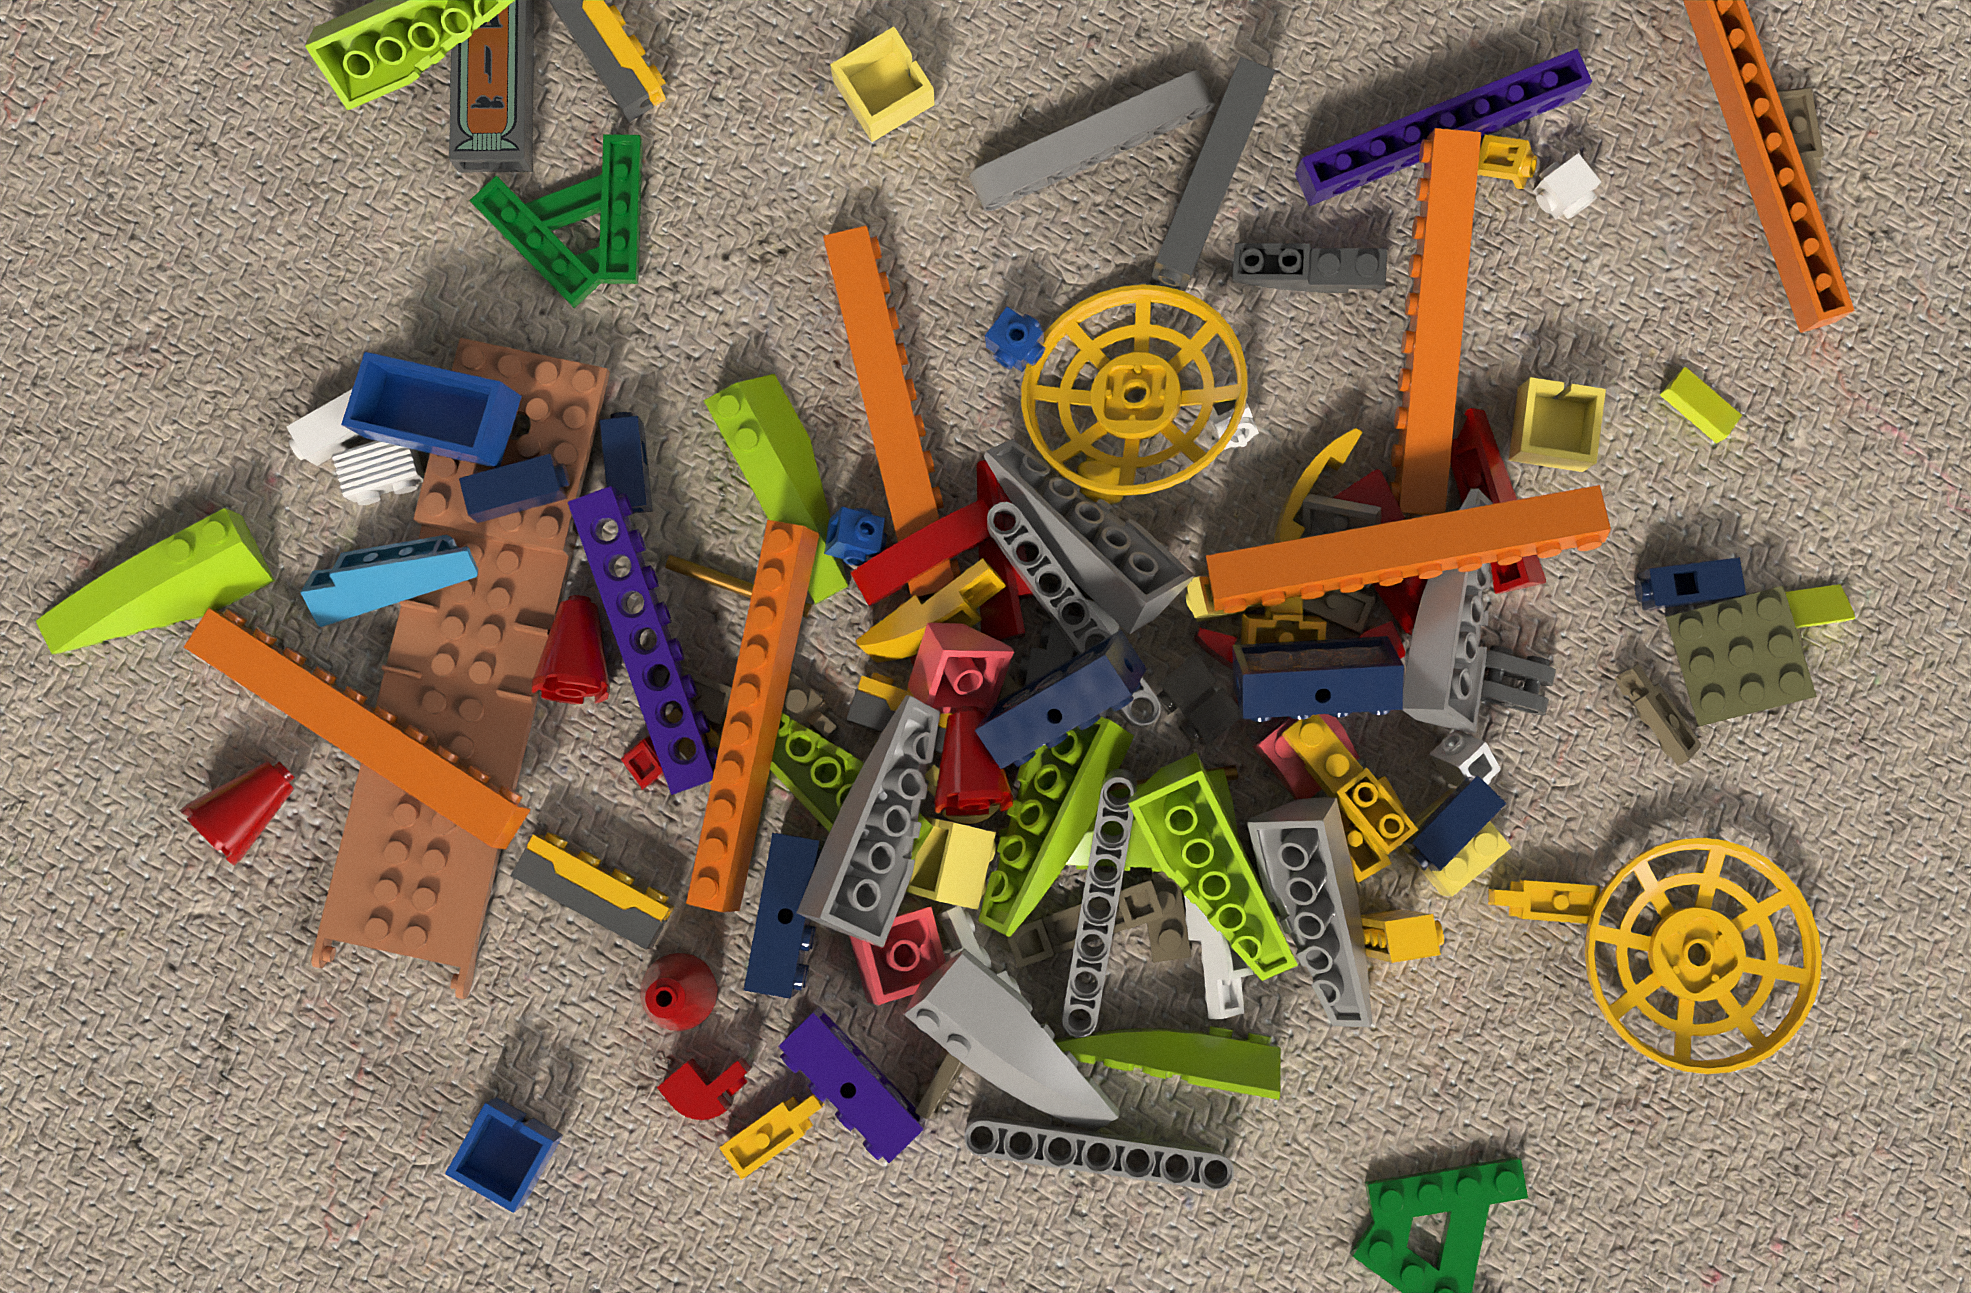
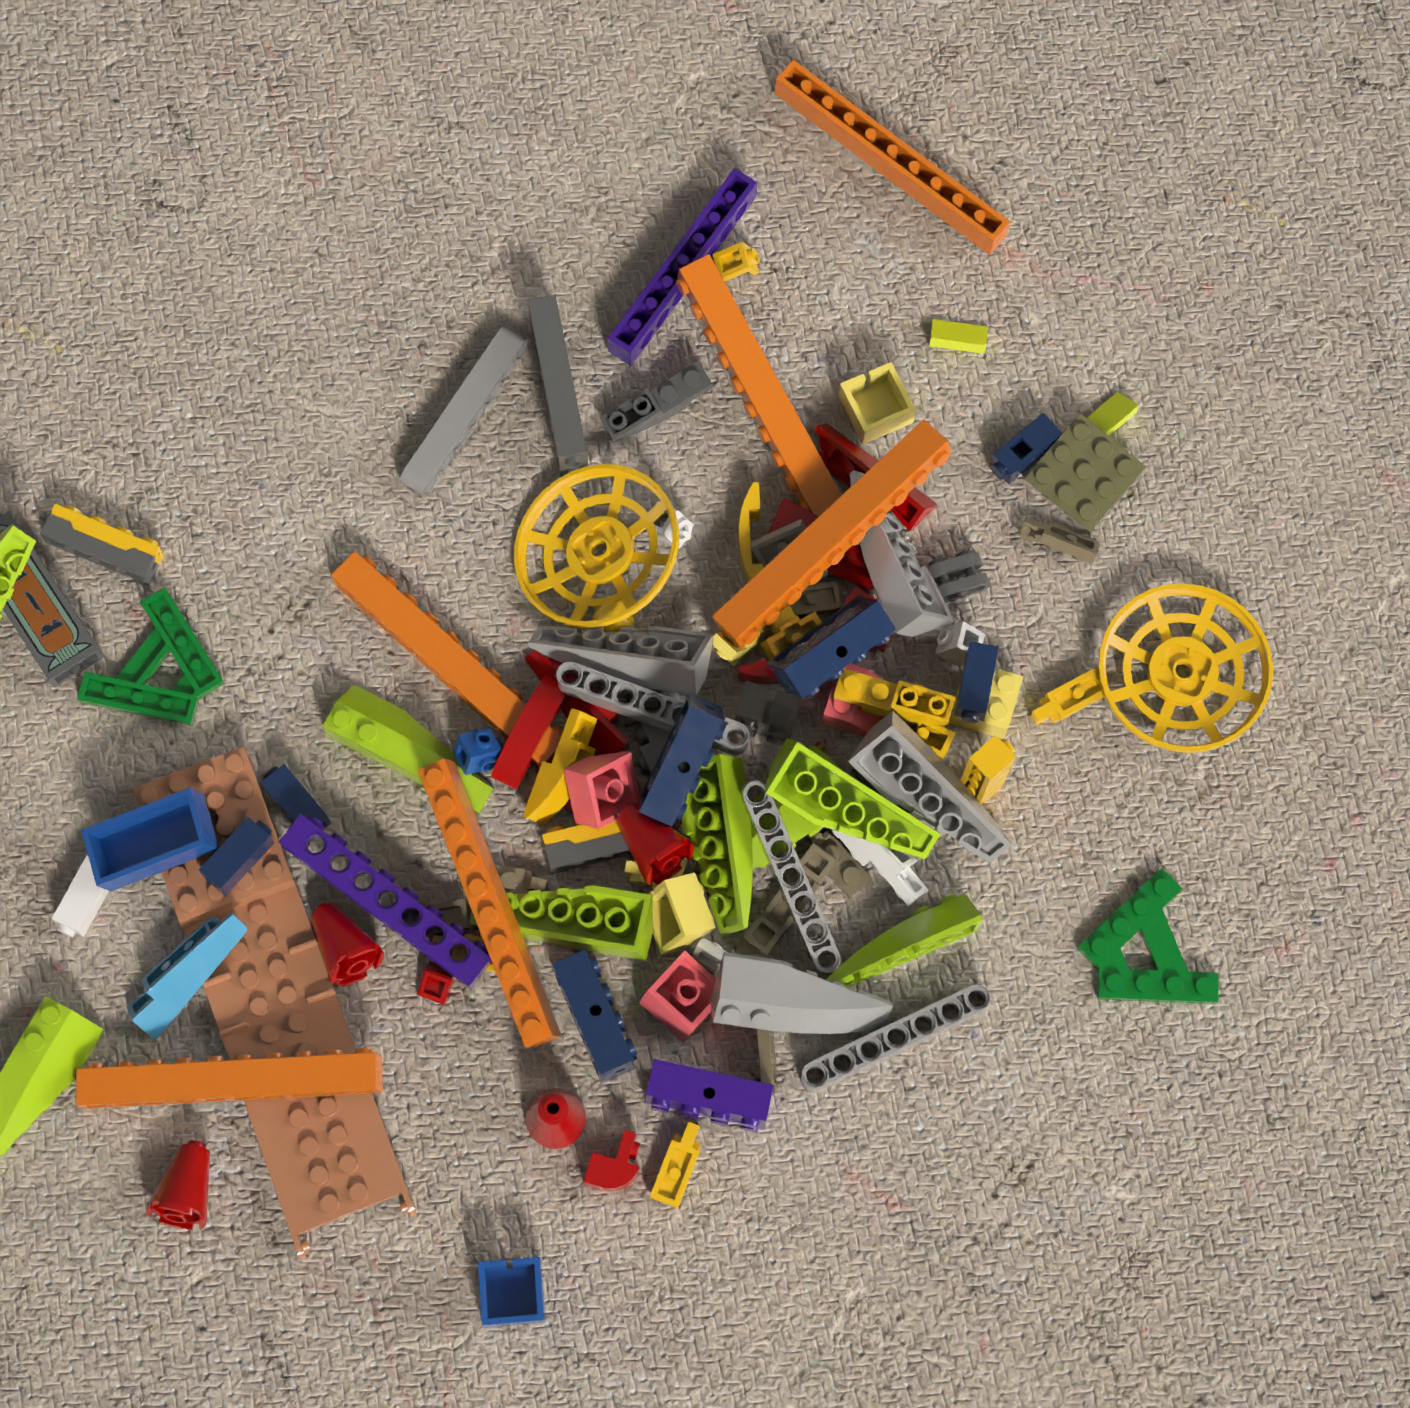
camera: 35 degrees left, 10 degrees down
white brick [332,441,424,505] -> none
piece [510,832,675,950] -> none
pearl gold bar [665,554,813,618] -> none
light grey wedge [797,695,940,947] -> none
light yellow piece [830,27,935,142] -> none
blue brick [985,307,1045,372] -> none
white brick [1533,153,1601,220] -> none
dark tan hinge [1777,87,1824,189] -> none

